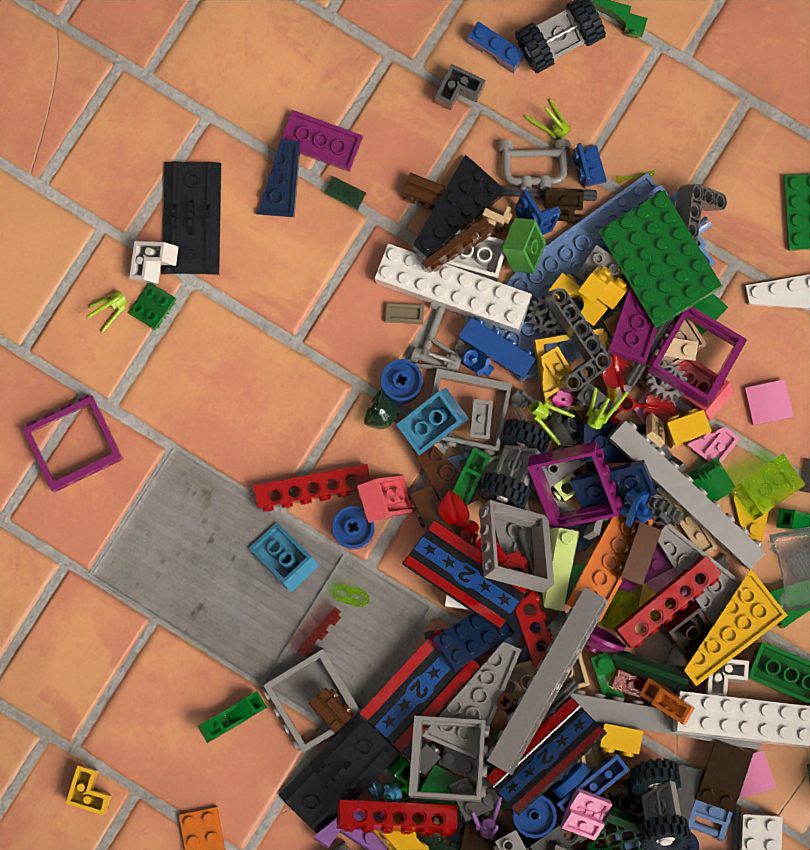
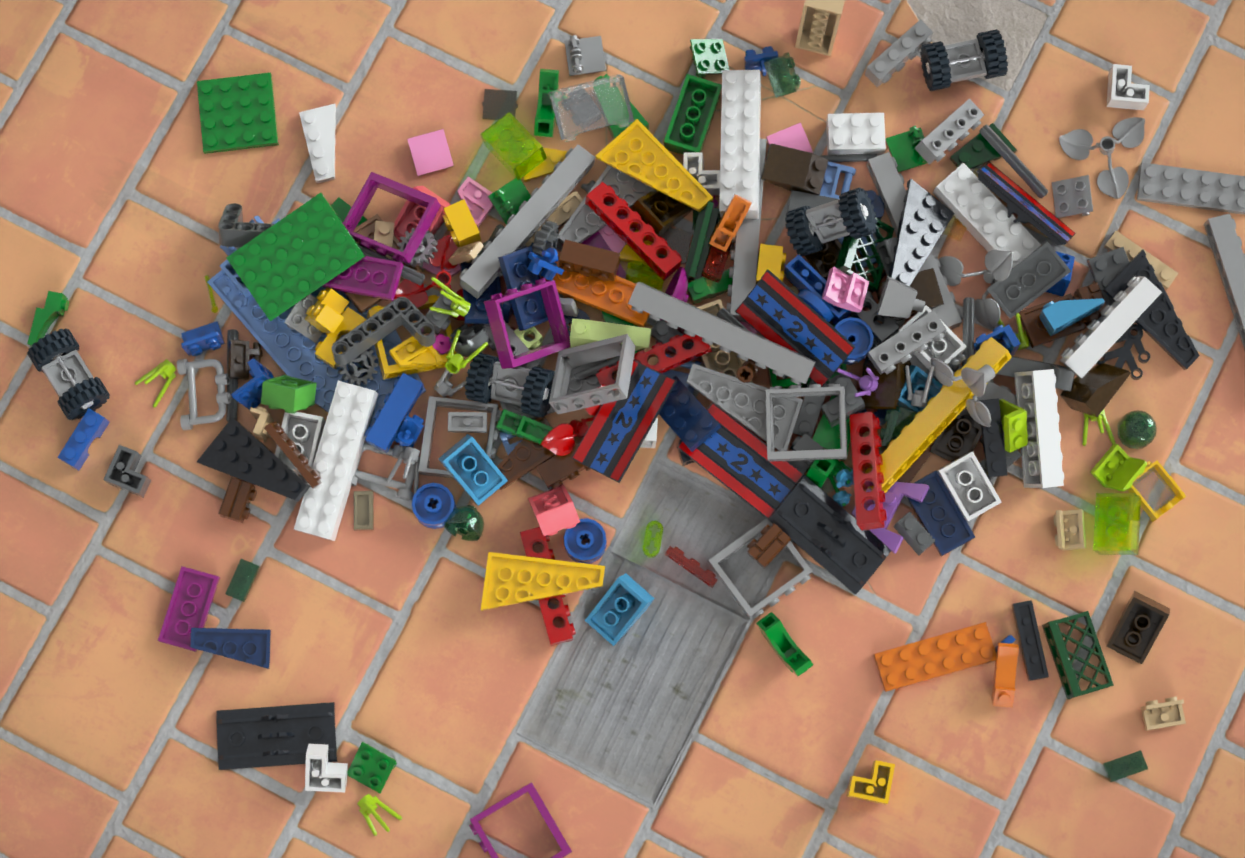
camera: 95 degrees left, 5 degrees down
none -> yellow wing [481,552,605,611]

